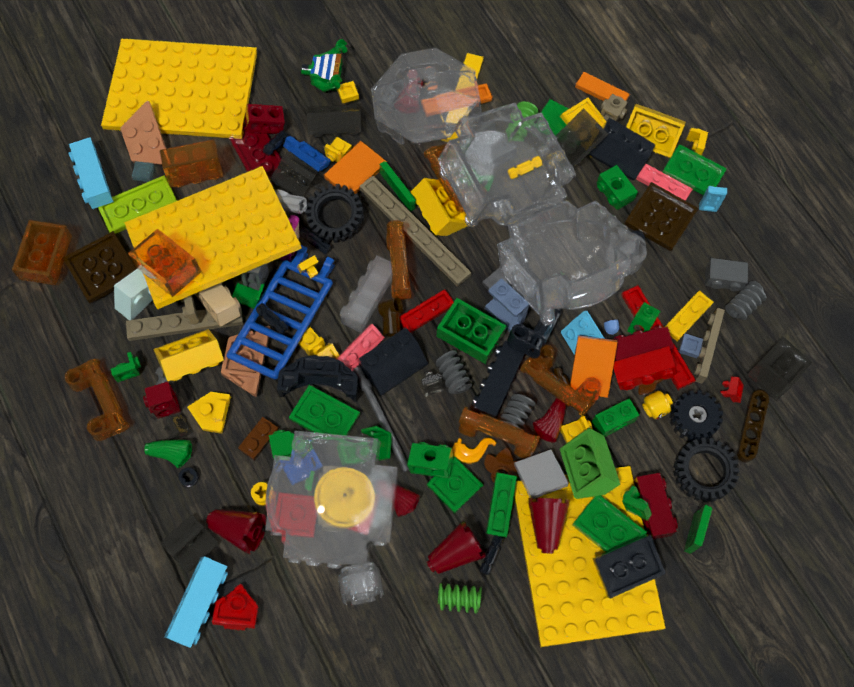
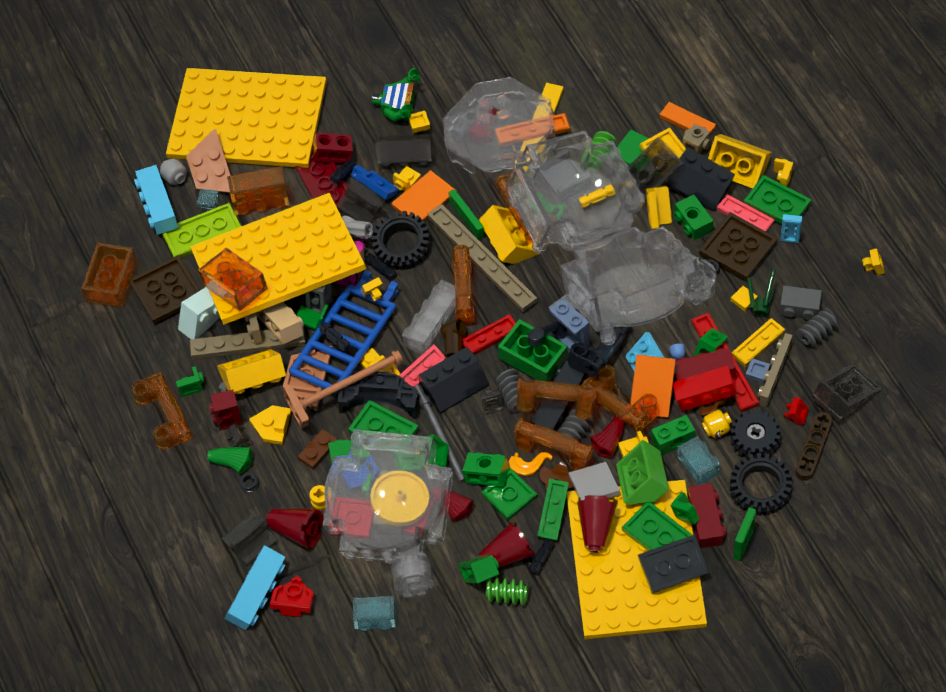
camera: 10 degrees right, 10 degrees down
none -> light grey head [160,159,187,186]
none -> nougat tile [284,350,403,430]
none -> clear light blue brick [353,596,395,631]
none -> green slope [458,555,499,583]
none -> clear orange piece [516,378,597,419]
none -> black bar [527,320,567,346]
none -> yellow panel [646,186,672,229]
none -> clear light blue brick [677,436,720,485]
none -> yellow tile [730,286,758,311]
none -> dark green plant [747,269,776,317]
none -> yellow tile [862,248,885,275]

